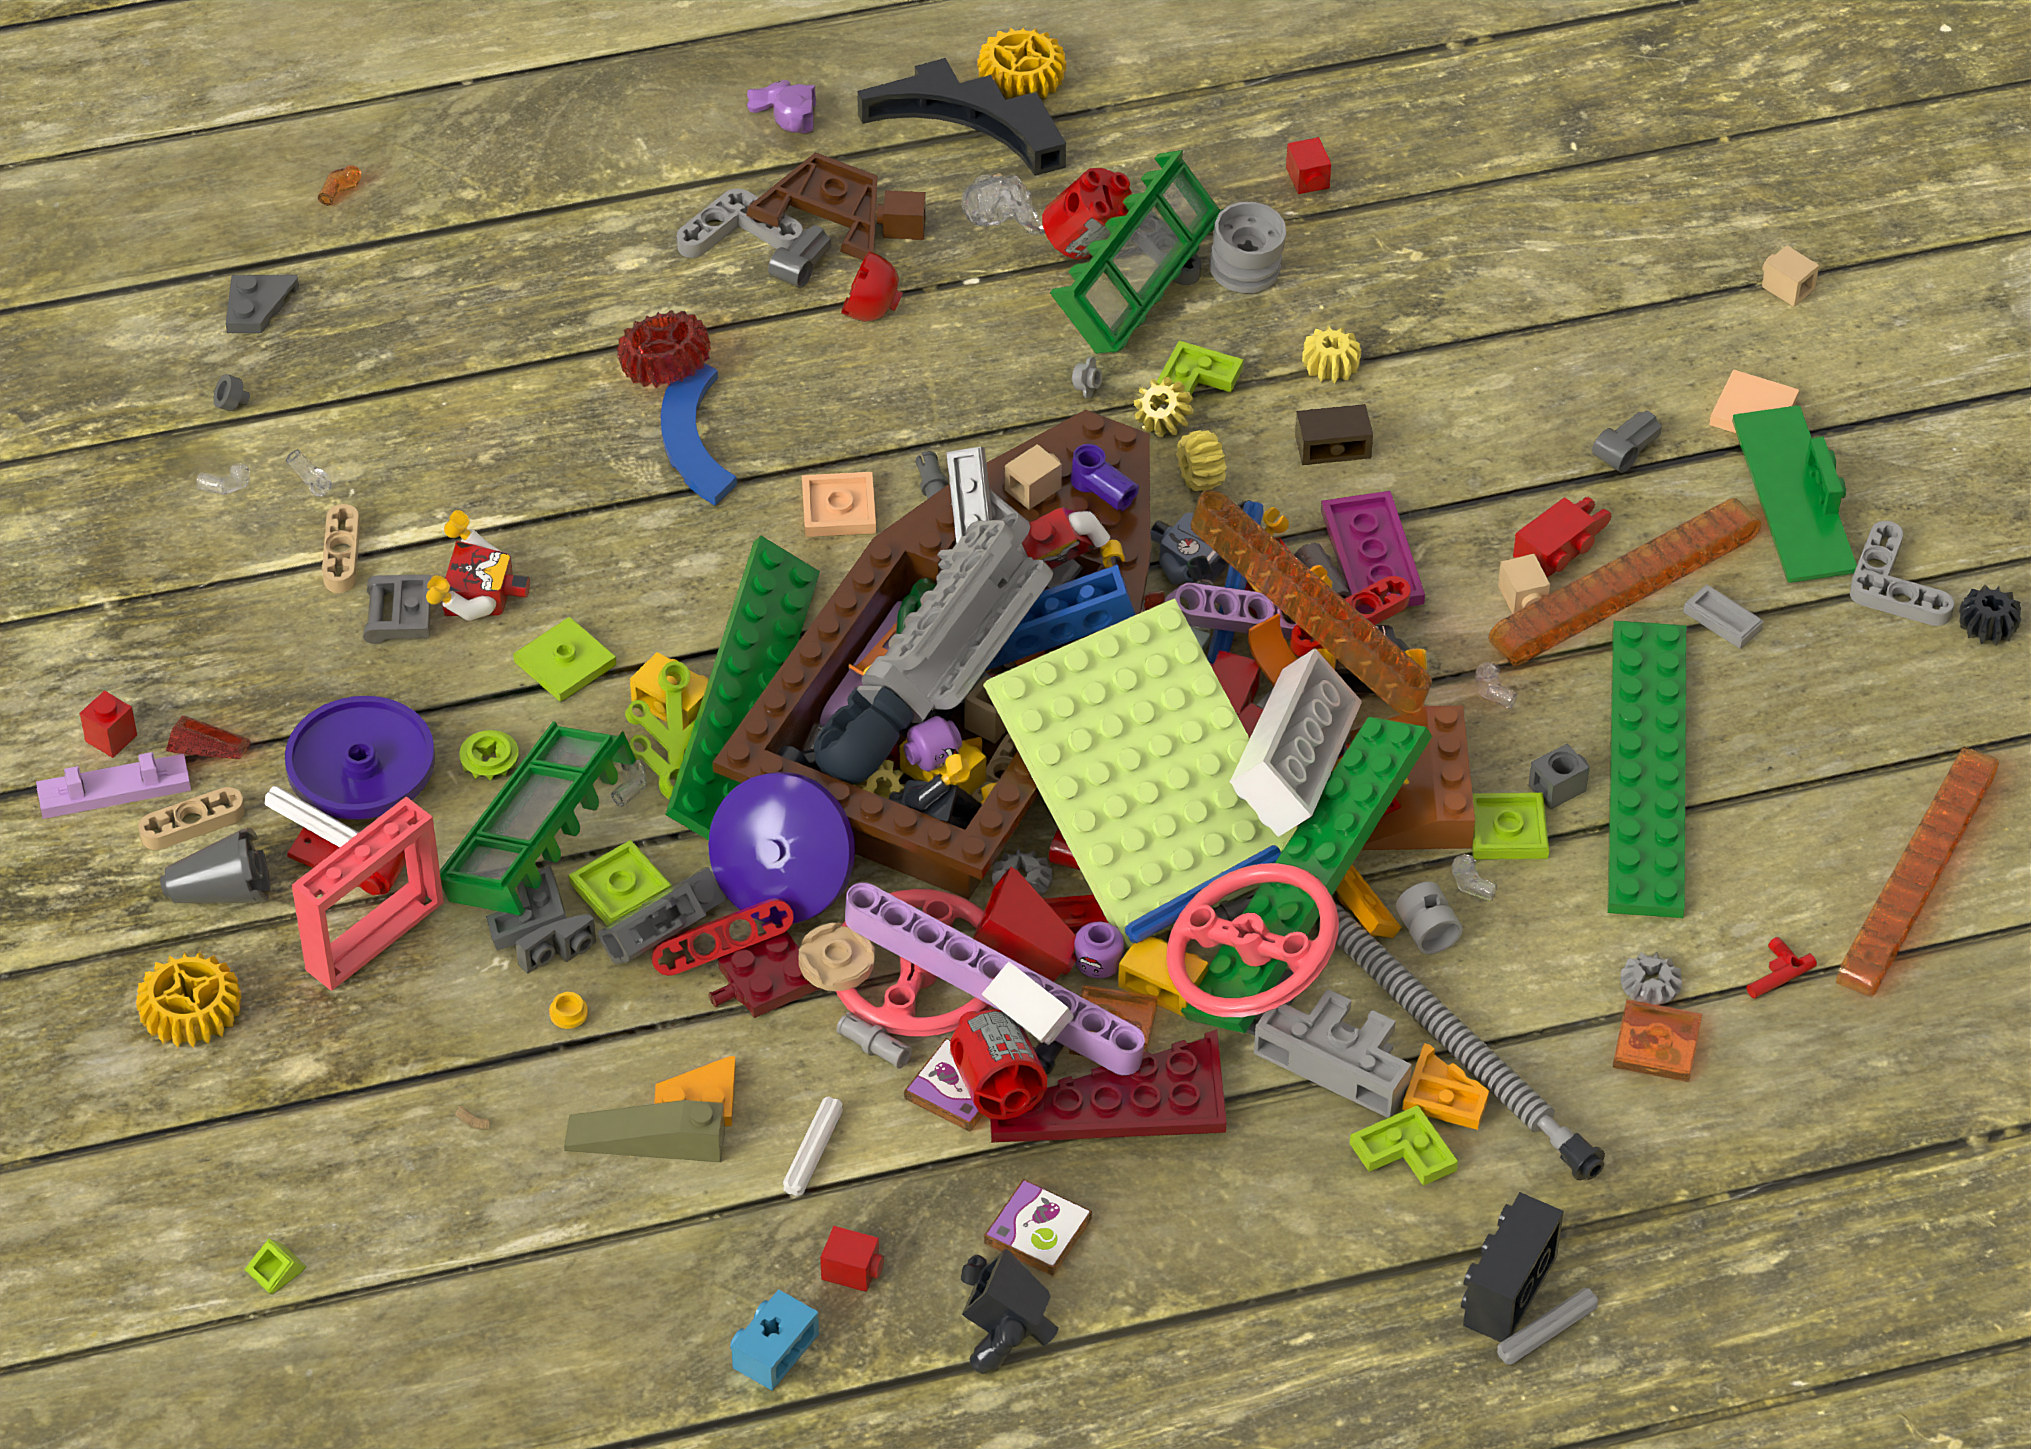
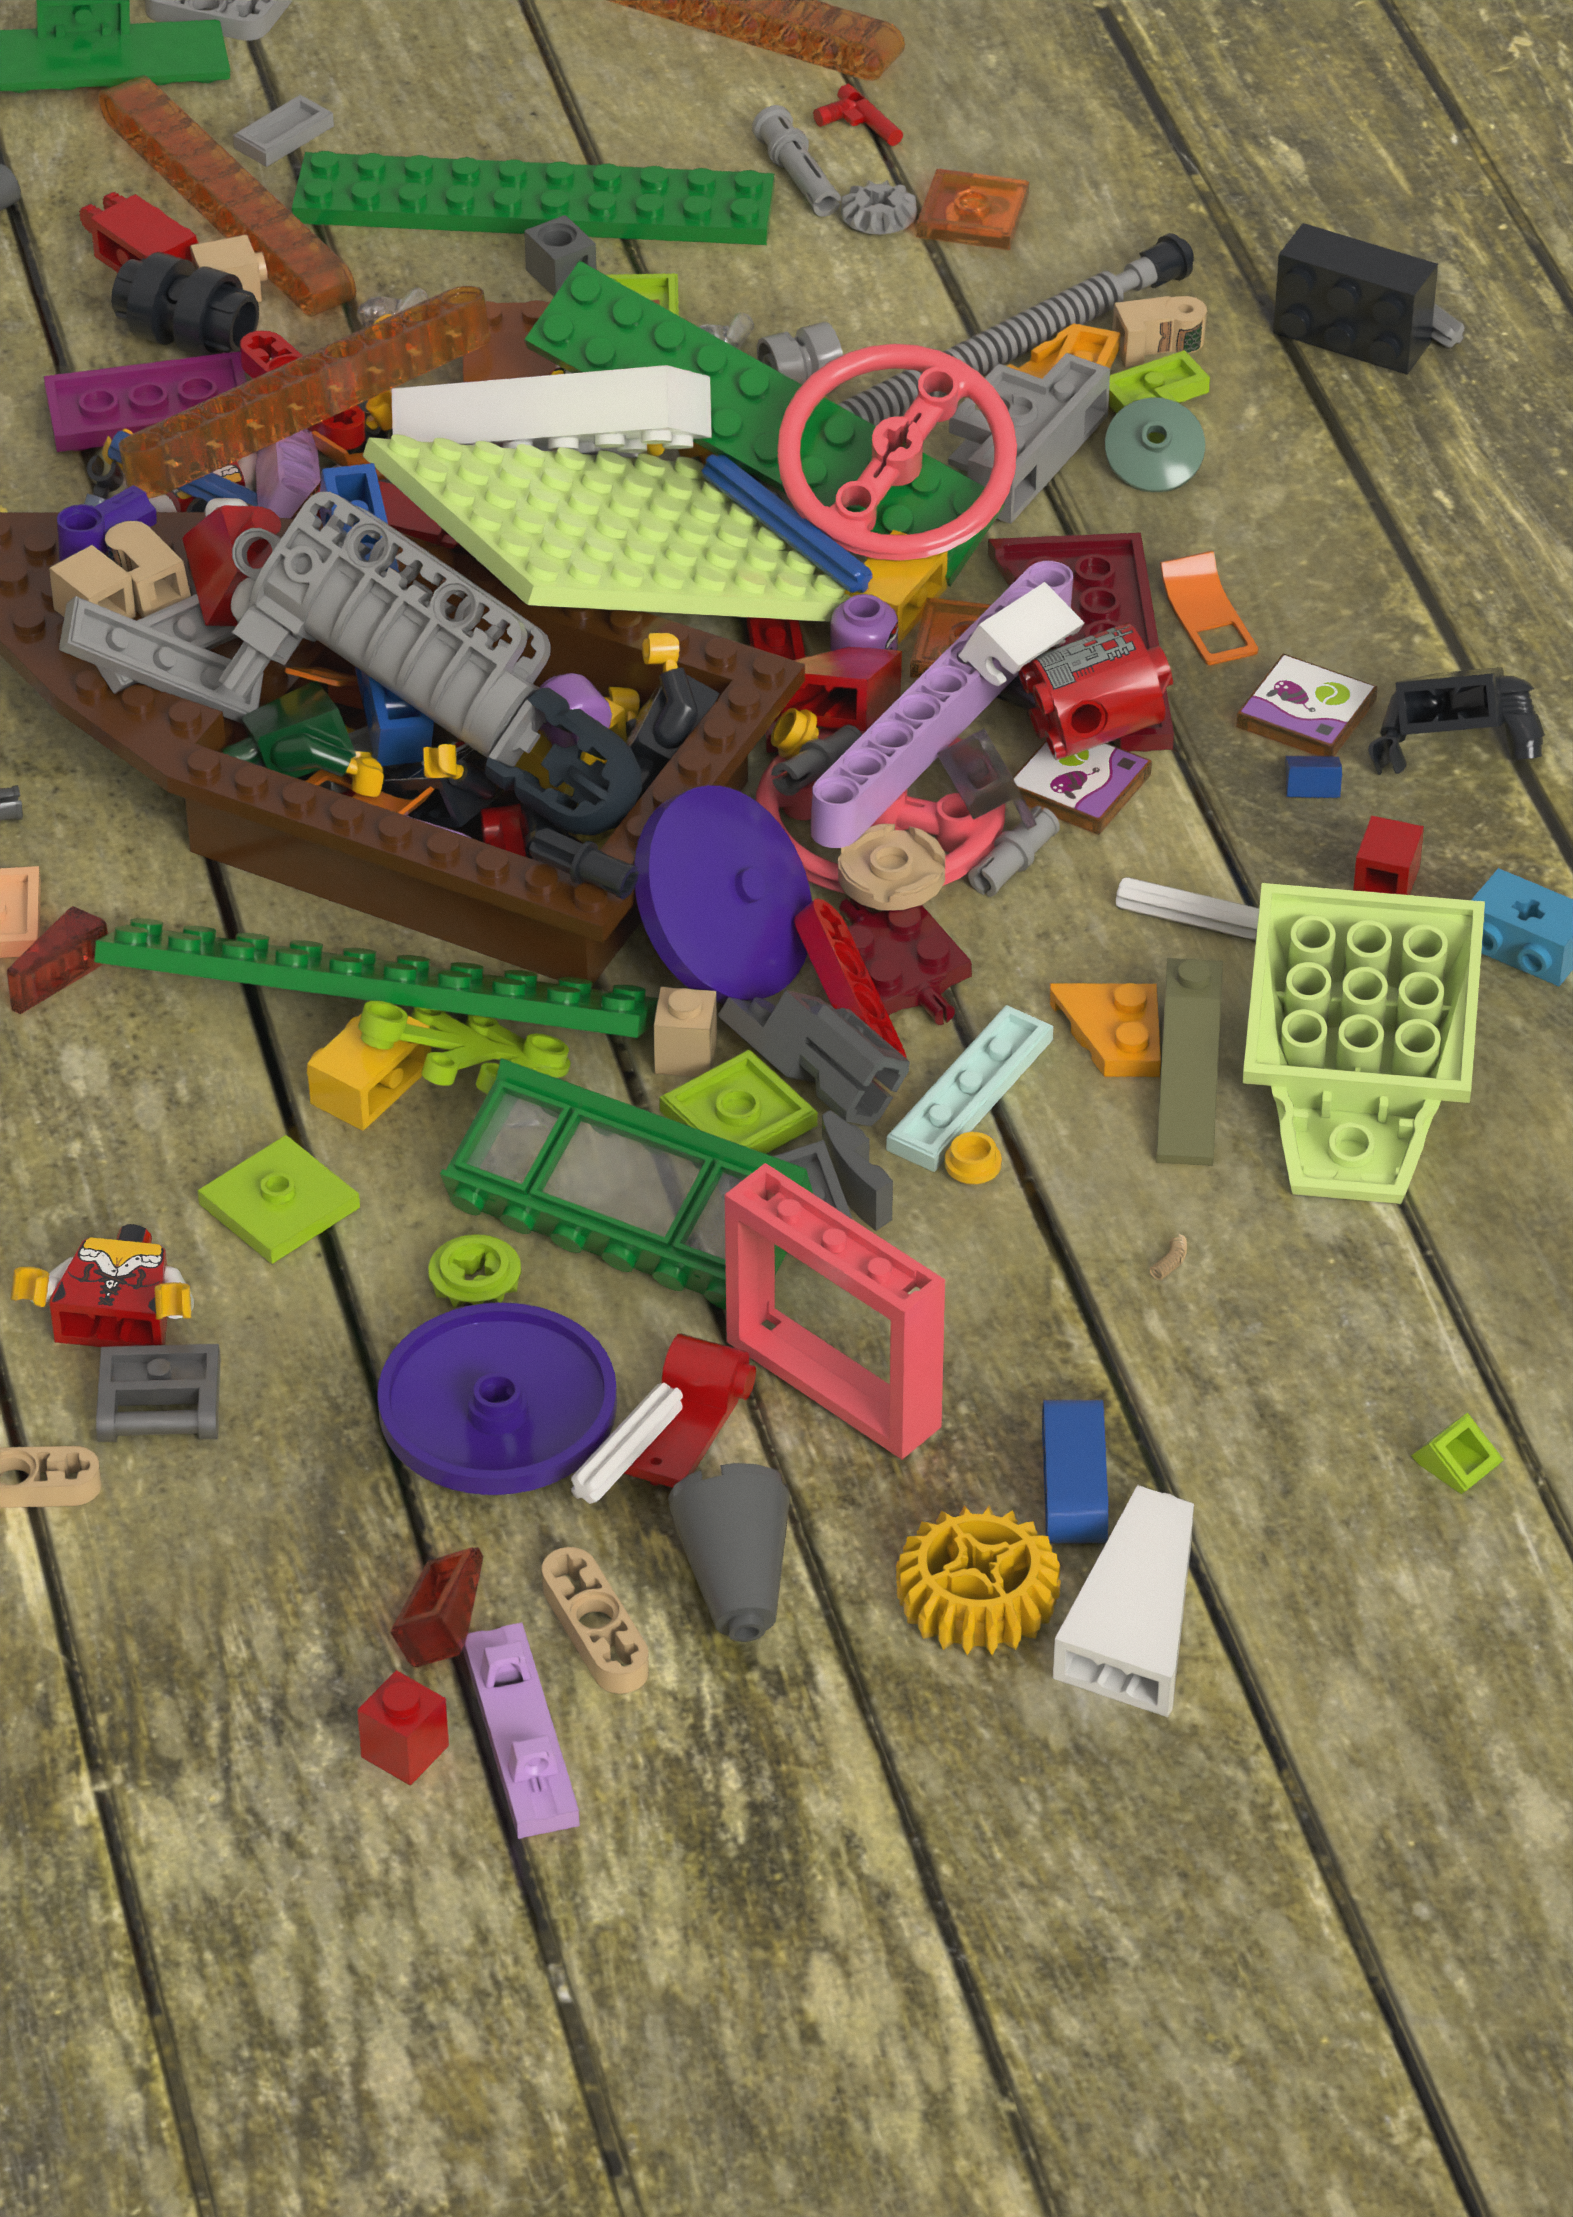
camera: 90 degrees left, 5 degrees down
none -> clear red slope [7,906,108,1014]
none -> tan leg [105,521,191,618]
none -> black piece [111,252,259,356]
none -> black axle [529,829,639,900]
none -> tan brick [654,987,717,1077]
none -> light grey pin [752,105,841,217]
none -> yellow plate [771,708,819,760]
none -> dark grey pin [772,725,862,796]
none -> light aqua tile [886,1005,1053,1172]
none -> clear smoke panel [937,729,1037,830]
none -> blue beam [1042,1400,1108,1544]
none -> white slope [1053,1485,1194,1717]
none -> sand green dish [1105,398,1205,492]
none -> tan leg [1112,296,1207,367]
none -> orange piece [1160,551,1258,665]
none -> yellowish green wedge [1243,883,1485,1204]
none -> blue slope [1285,756,1342,798]

